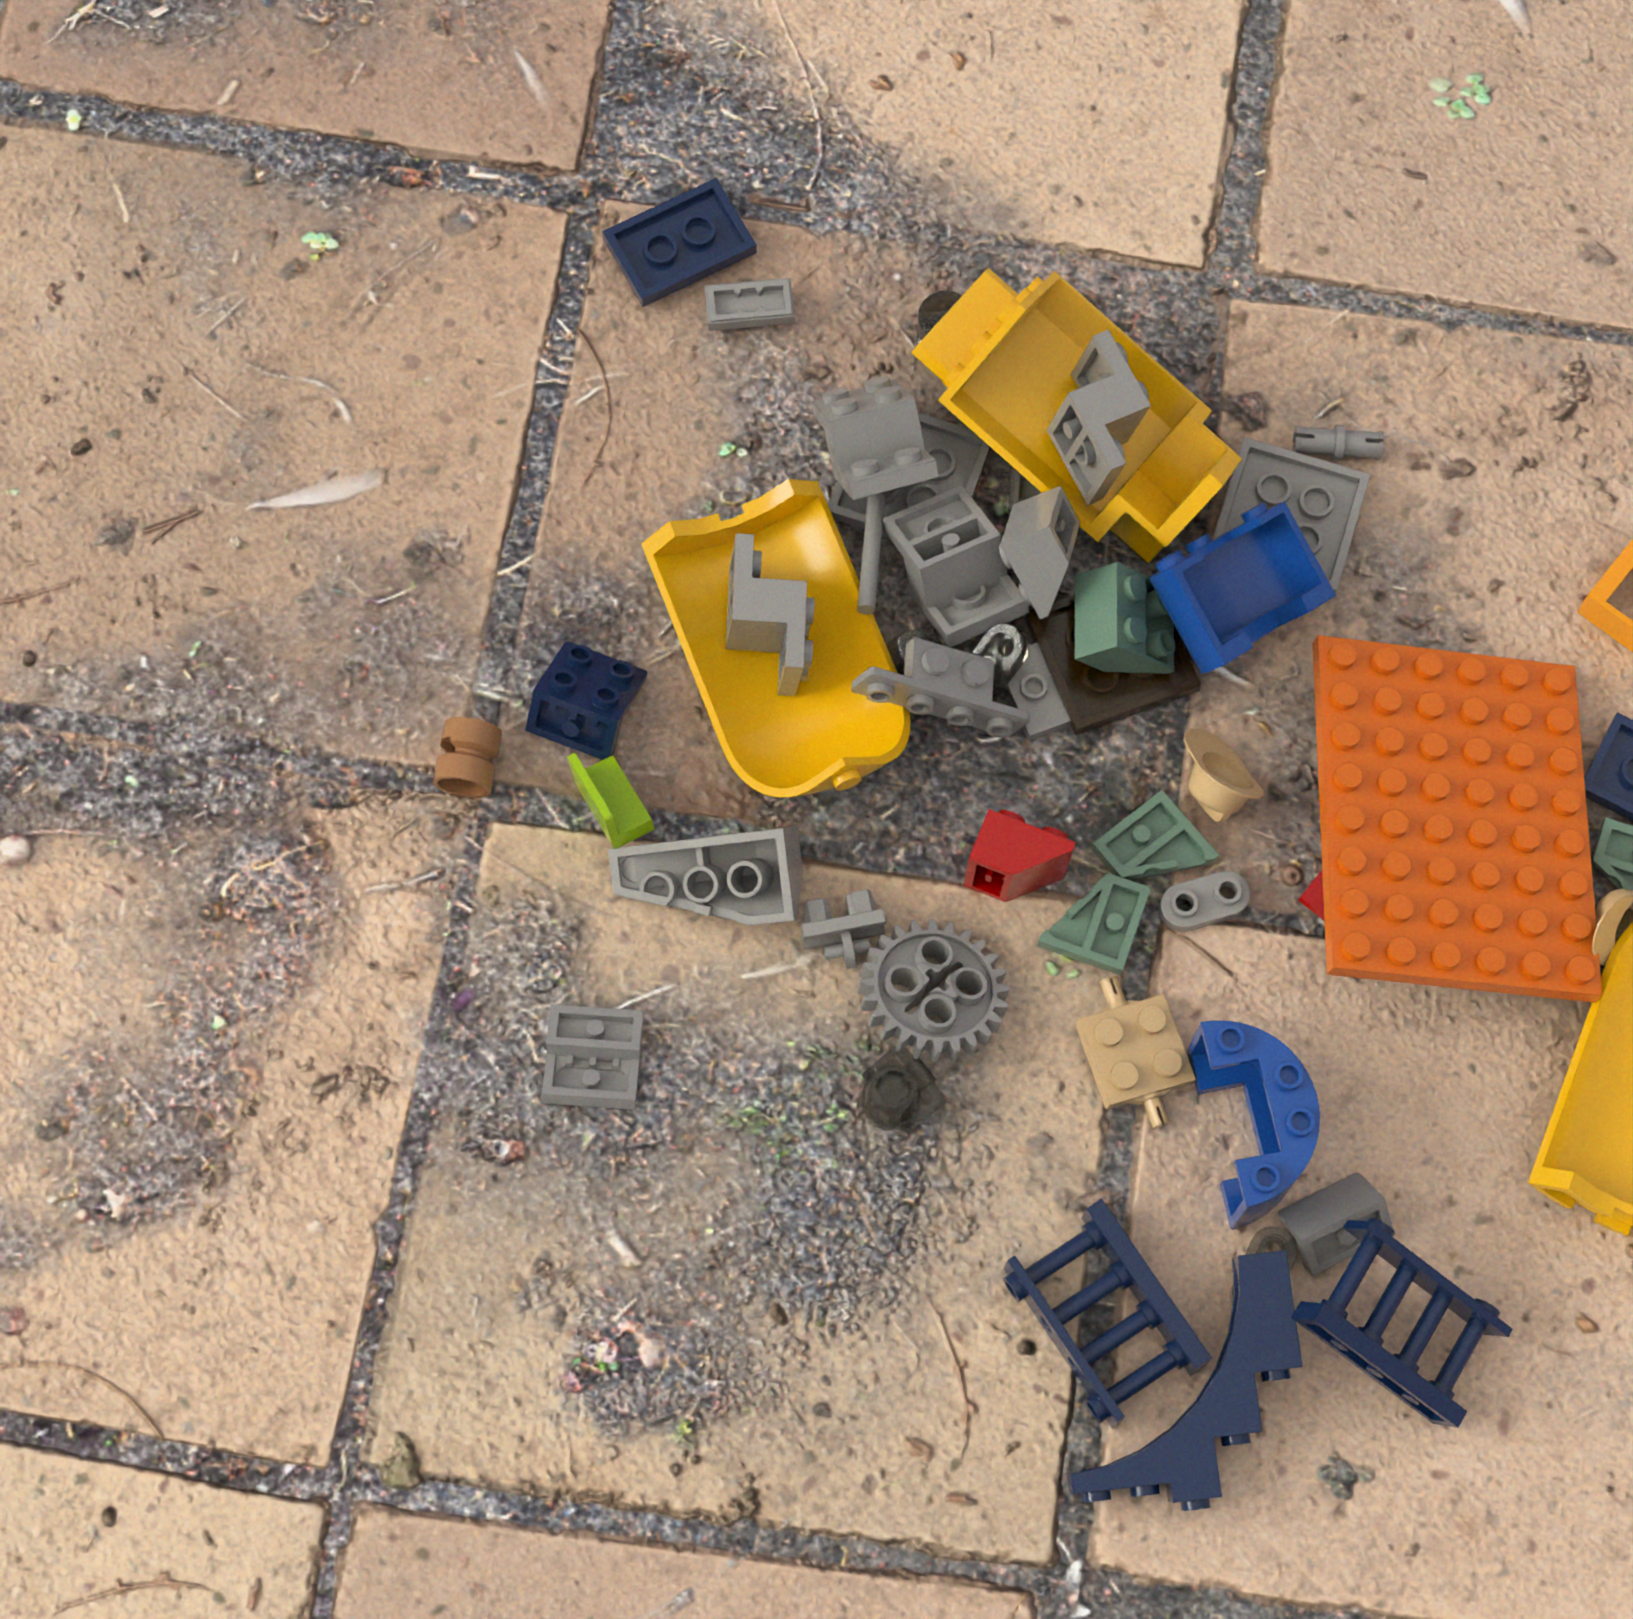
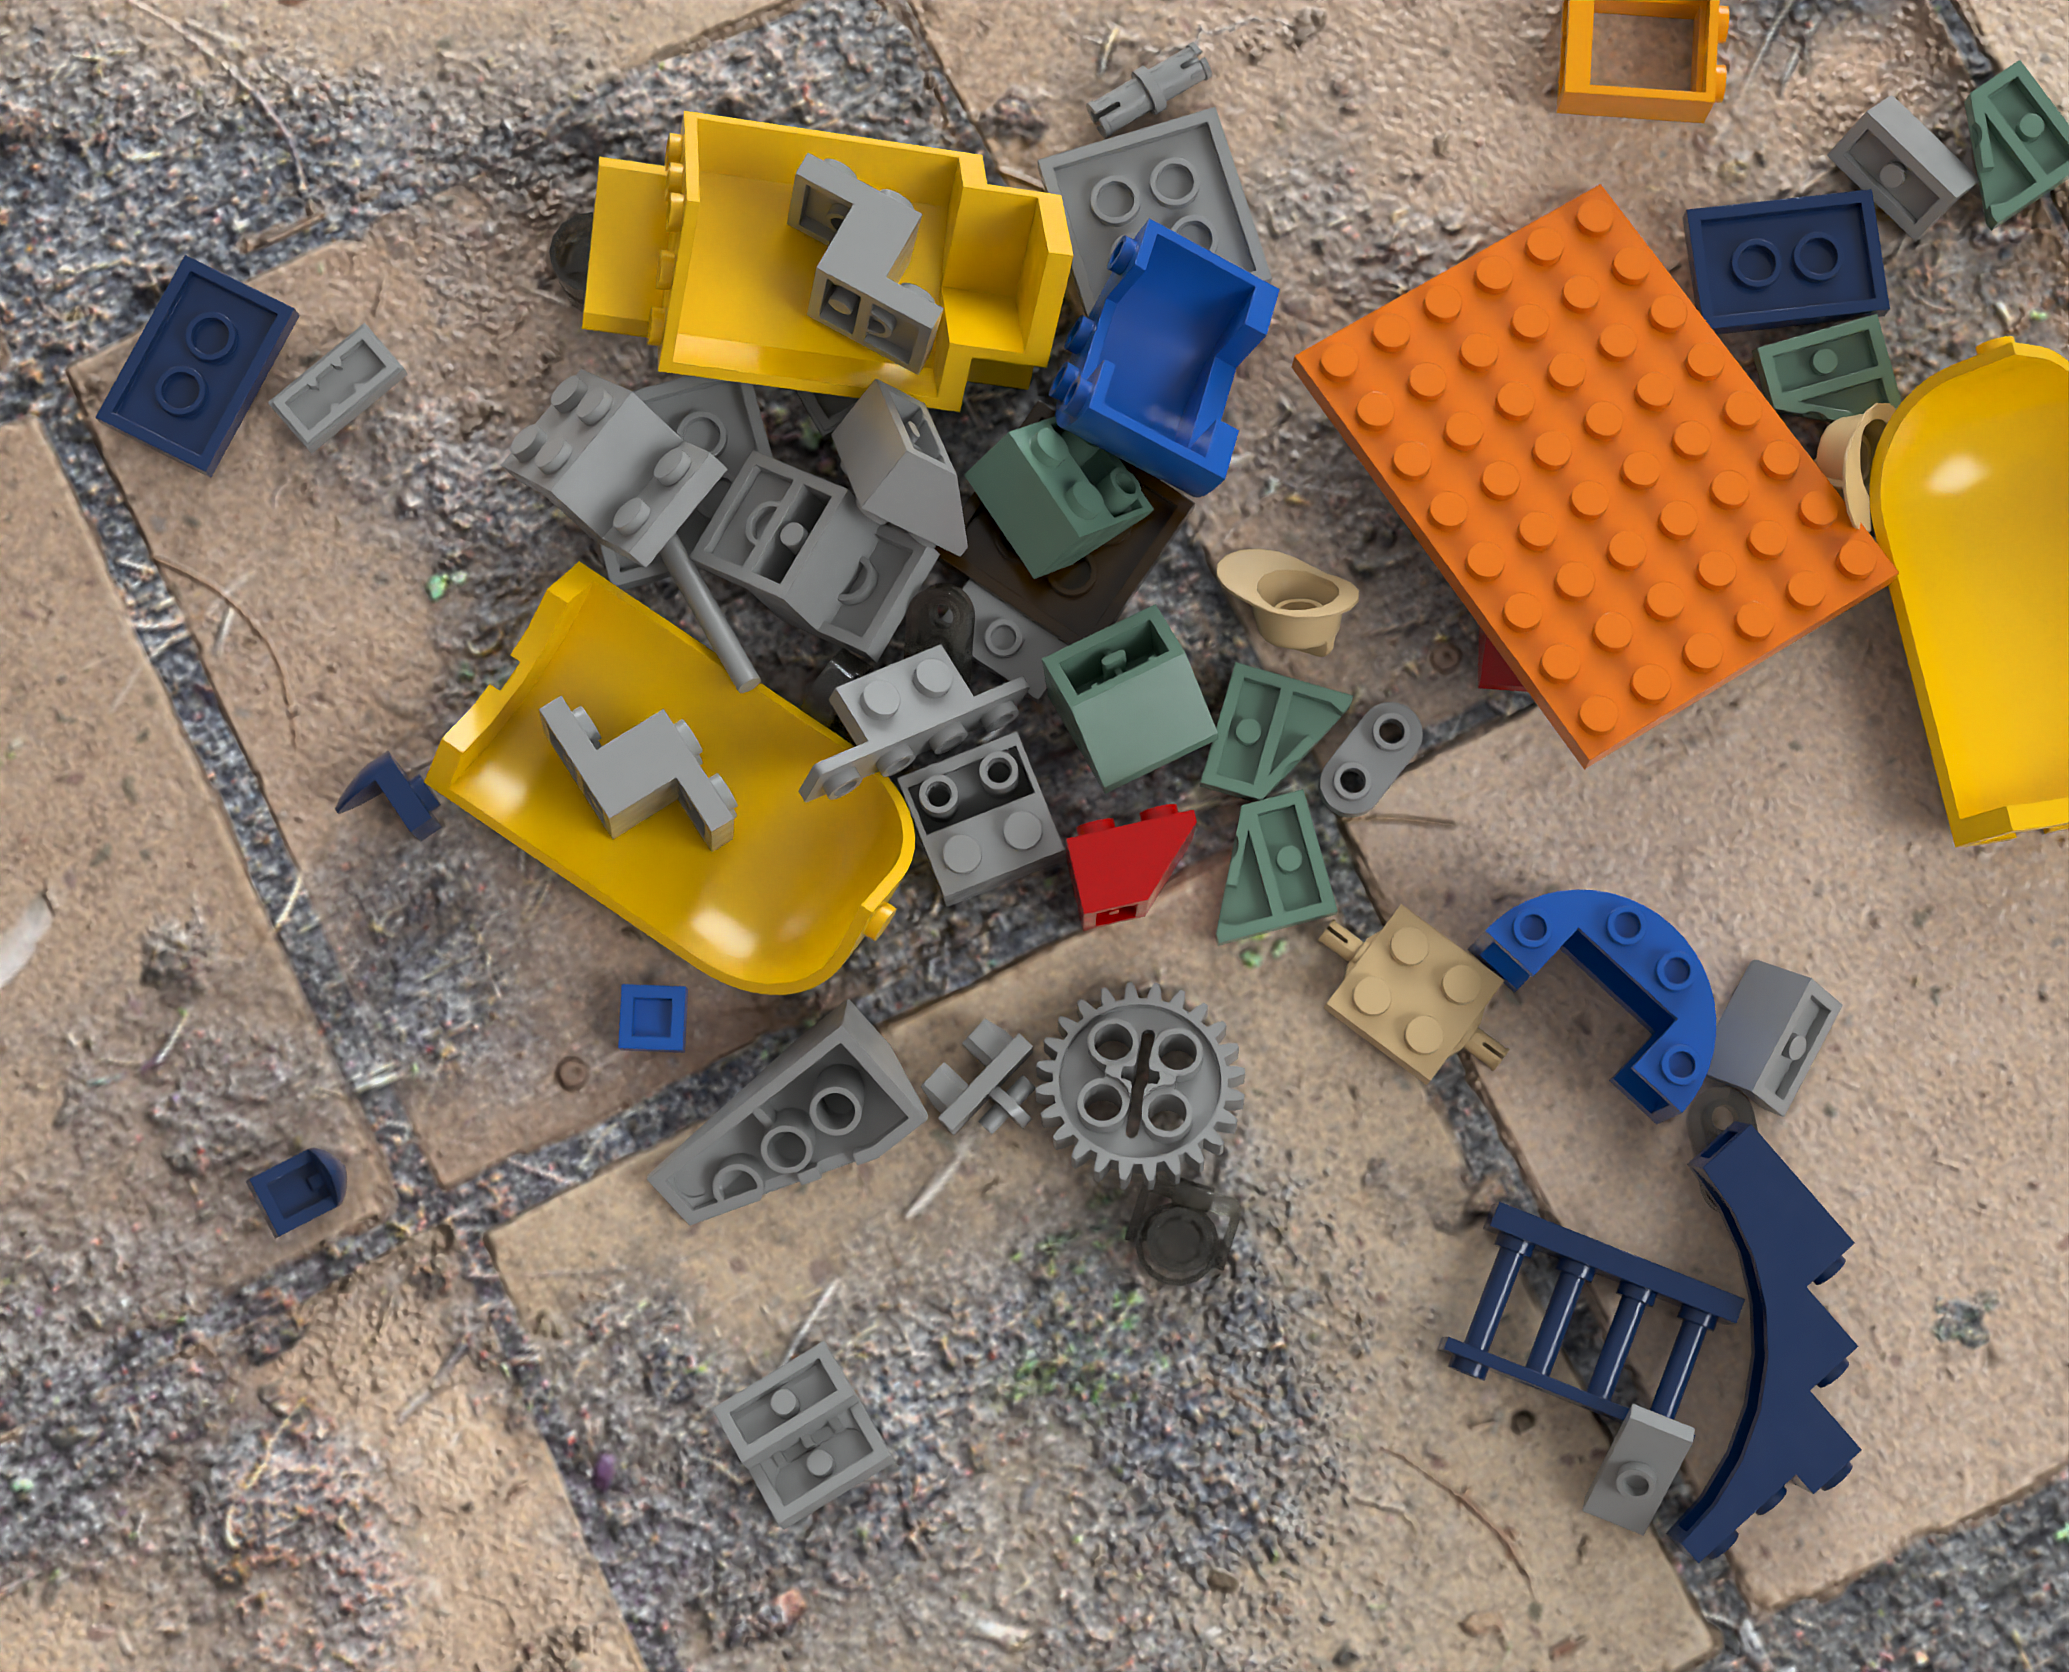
camera: 30 degrees left, 10 degrees up
medium nougat wheel [433,717,502,798] -> none
dark blue bracket [525,642,647,760] -> none
lime panel [567,752,655,850] -> none
dark blue fence [1291,1218,1513,1428] -> none
none -> dark blue plate [246,1148,347,1239]
none -> dark blue plate [335,751,442,841]
none -> blue plate [618,984,688,1053]
none -> light grey slope [897,731,1065,907]
none -> sand green slope [1042,604,1218,794]
none -> light grey plate [1582,1404,1695,1536]

